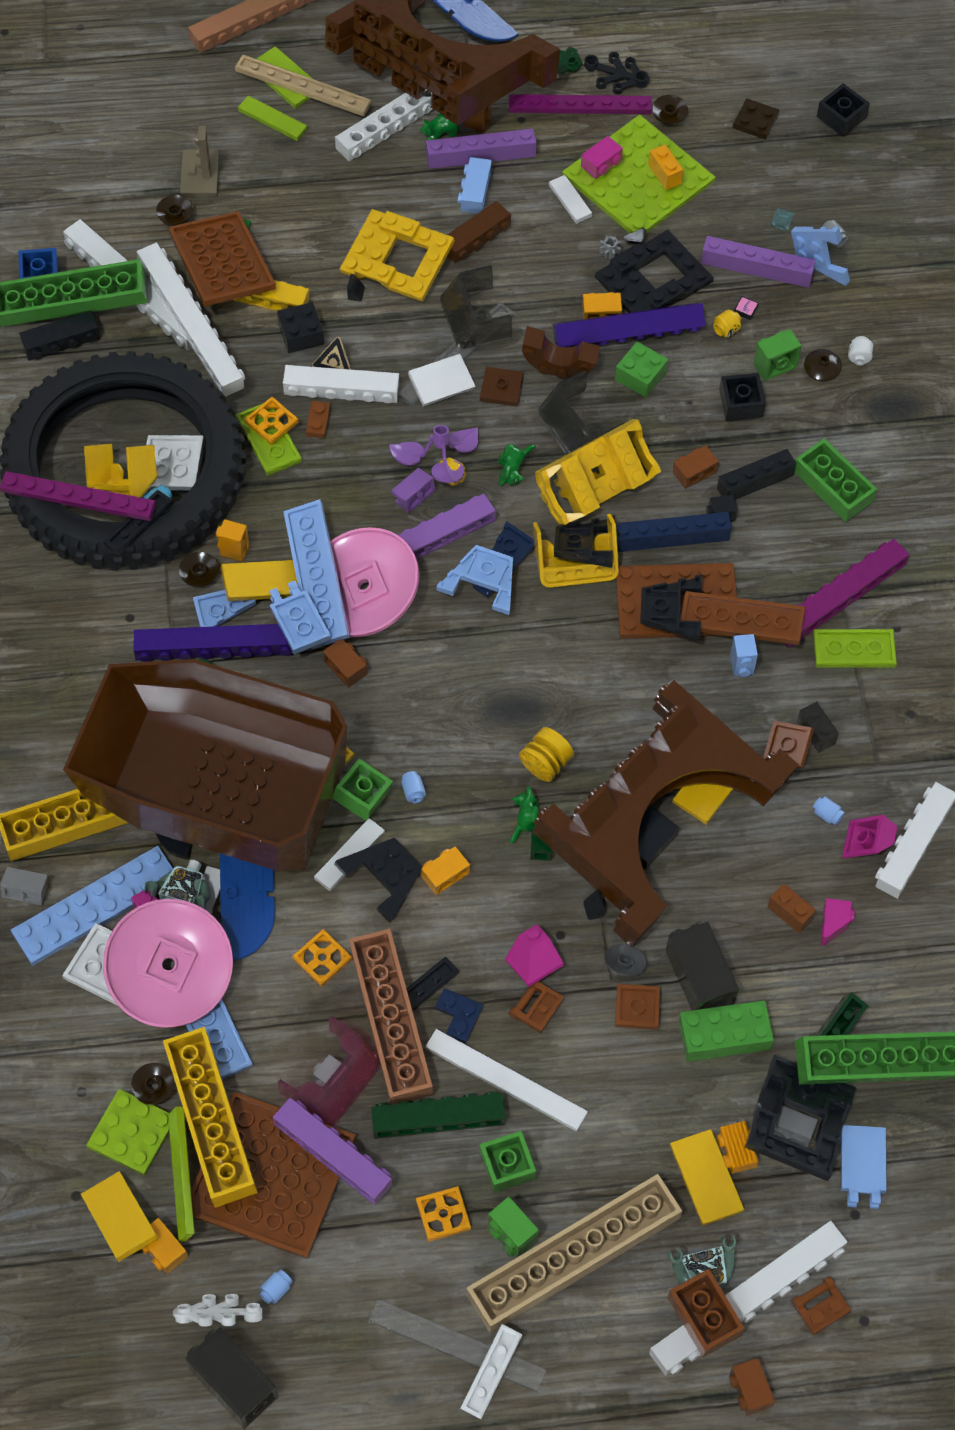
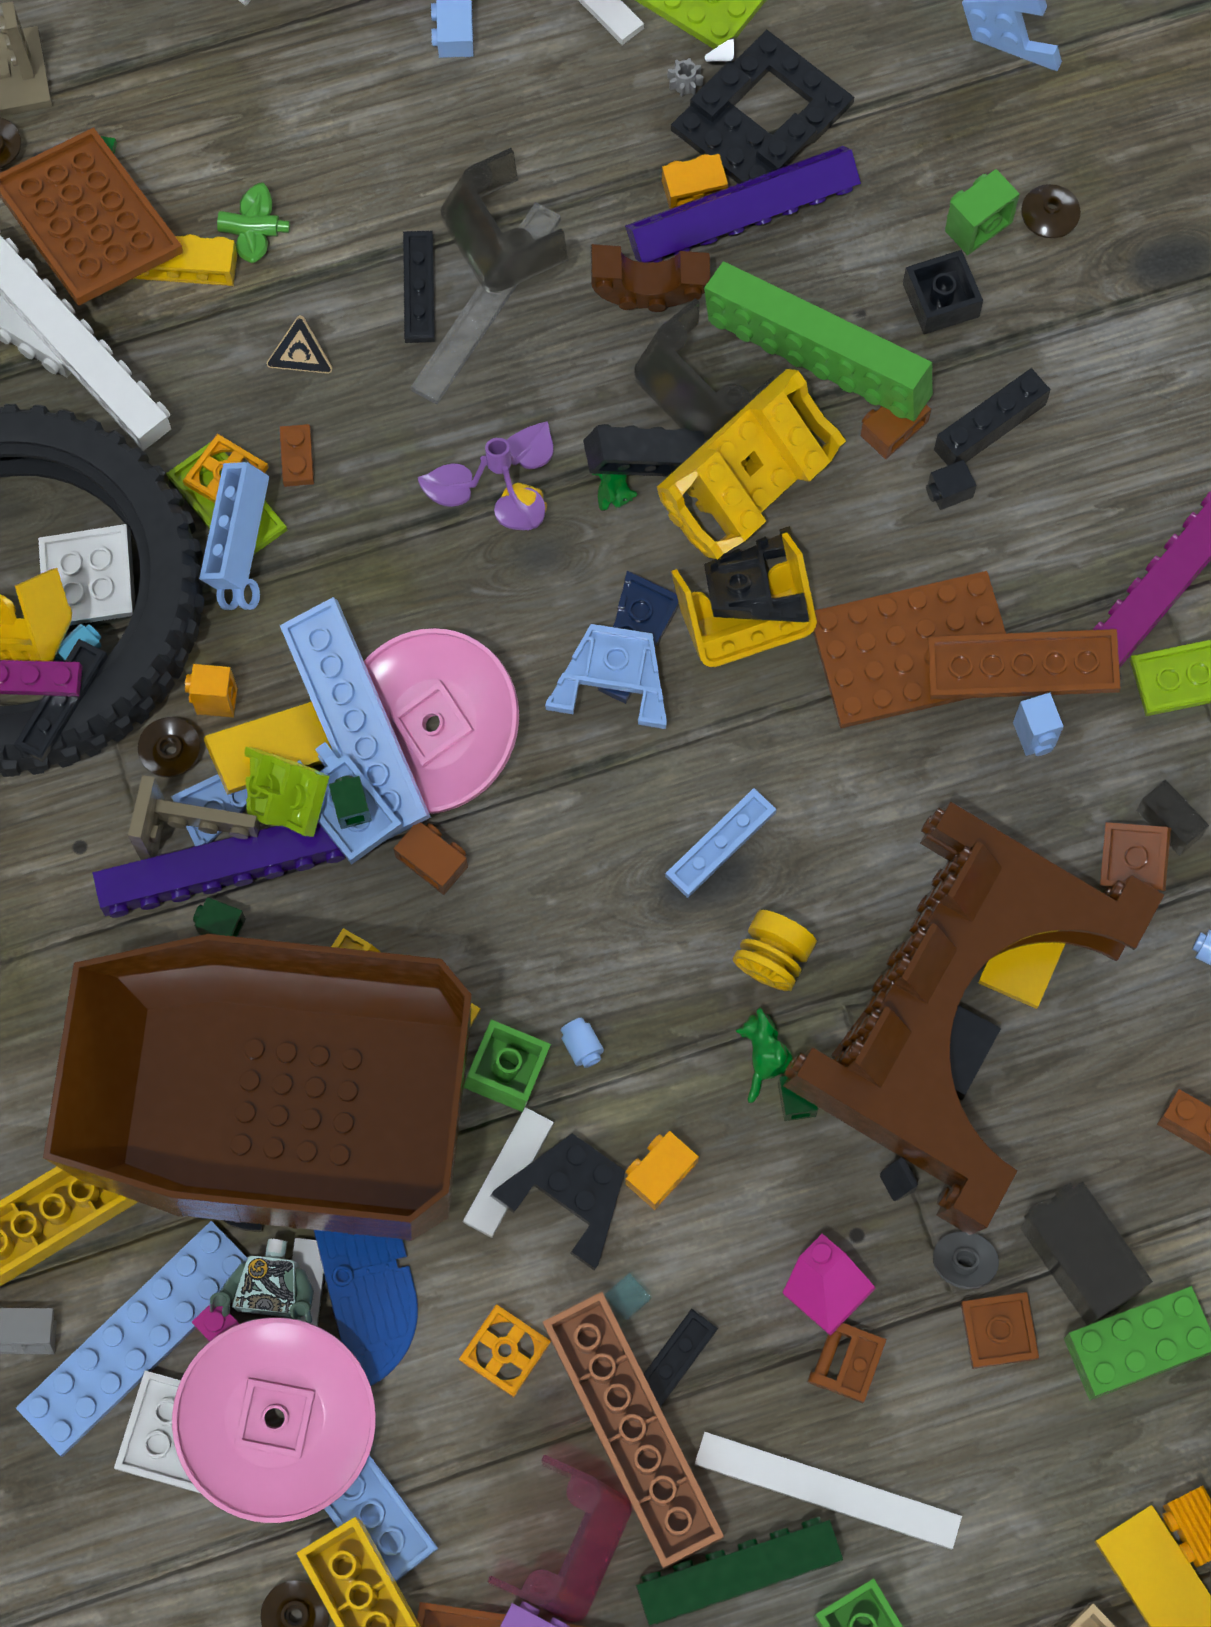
camera: 10 degrees left, 10 degrees up
black brick [277,302,324,354] -> none
white brick [283,365,399,403] -> none
light grey brick [313,1054,347,1094] -> none
yellow piece [340,209,455,302] -> none
black slope [347,274,365,302] -> none
medium lavender hinge [391,468,436,513] -> none
medium lavender brick [398,494,496,559] -> none
white tile [408,354,475,407] -> none
dark blue plate [435,988,483,1044] -> none
reddish brown brick [447,201,511,264] -> none
reddish brown plate [480,367,523,406] -> none
bright green brick [615,342,669,398] -> none
dark blue brick [616,512,732,552] -> none
black wing [640,575,702,640] -> none
medium lavender brick [701,236,816,288] -> none
yellow head [713,309,741,338] -> none
tile [734,296,759,320] -> none
bright green brick [795,438,877,522] -> none
white head [848,336,874,365] -> none
none -> dark tan piece [128,775,260,860]
none -> light blue hinge [199,462,269,610]
none -> bright green plant [217,182,290,263]
none -> lime slope [245,747,330,837]
none -> dark green brick [329,775,372,829]
none -> black tile [403,231,435,343]
none -> black brick [583,424,705,477]
none -> clear light blue tile [605,1273,651,1321]
none -> light blue plate [665,788,776,898]
none -> bright green brick [704,261,933,422]

